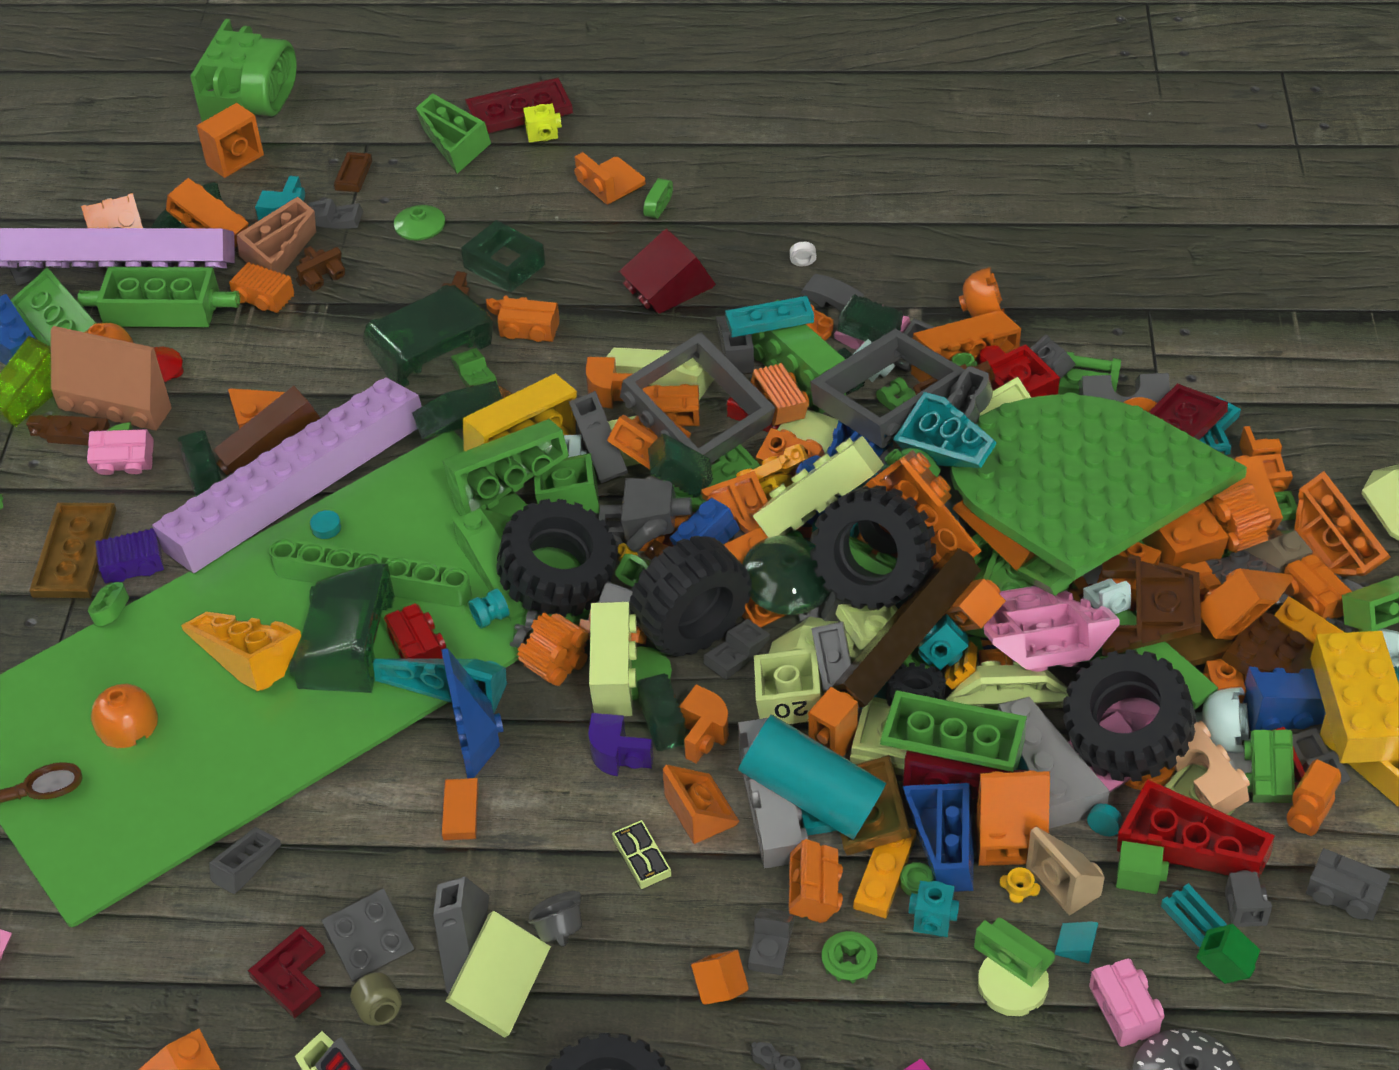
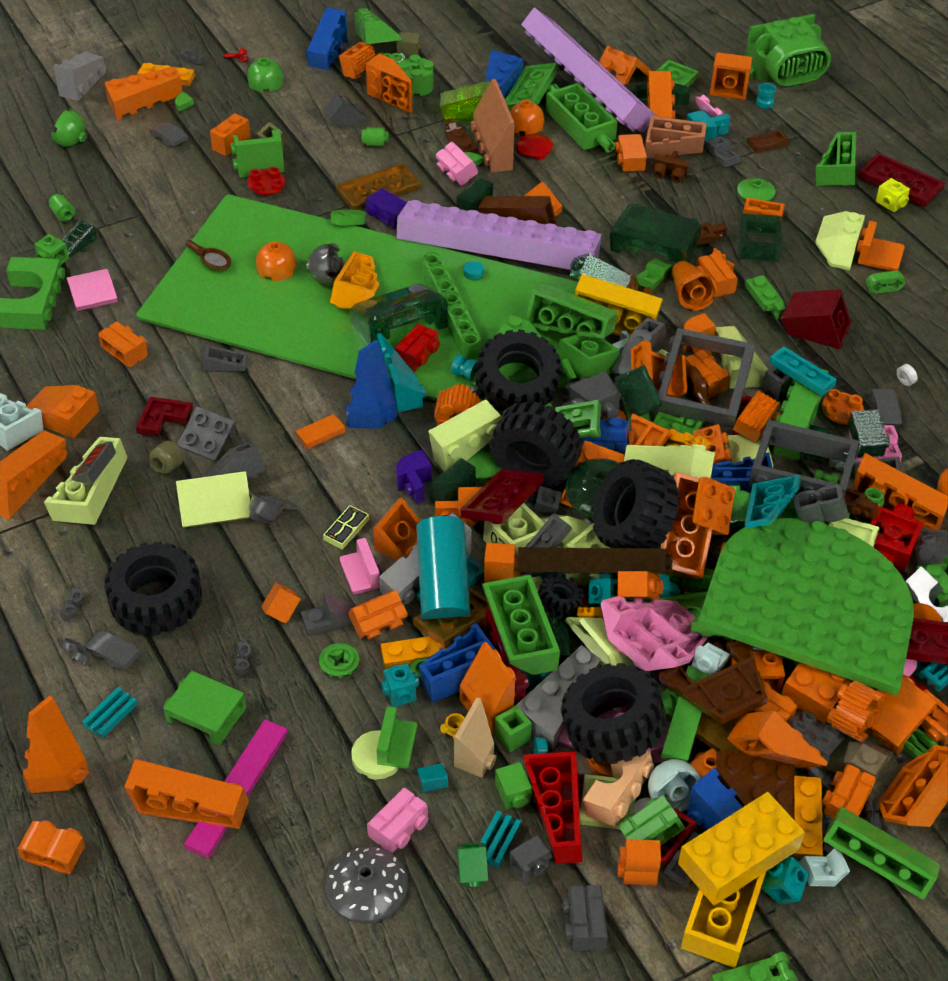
camera: 55 degrees right, 0 degrees up
none -> orange brick [98,321,148,368]
none -> dark grey cylinder [307,243,344,285]
none -> bright pink panel [339,538,380,595]
none -> dark red plate [460,469,544,524]
none -> bright green brick [495,705,532,753]
none -> bright green plate [555,400,601,438]
none -> bright green plate [656,60,699,94]
none -> orange cone [672,261,718,311]
none -> reddish brown piece [686,366,711,405]
none -> bright pink dish [695,94,724,118]
none -> orange tile [743,198,785,221]
none -> bright green hinge [745,275,786,320]
none -> teal wheel [756,83,776,109]
none -> yellowish green wedge [816,211,865,270]

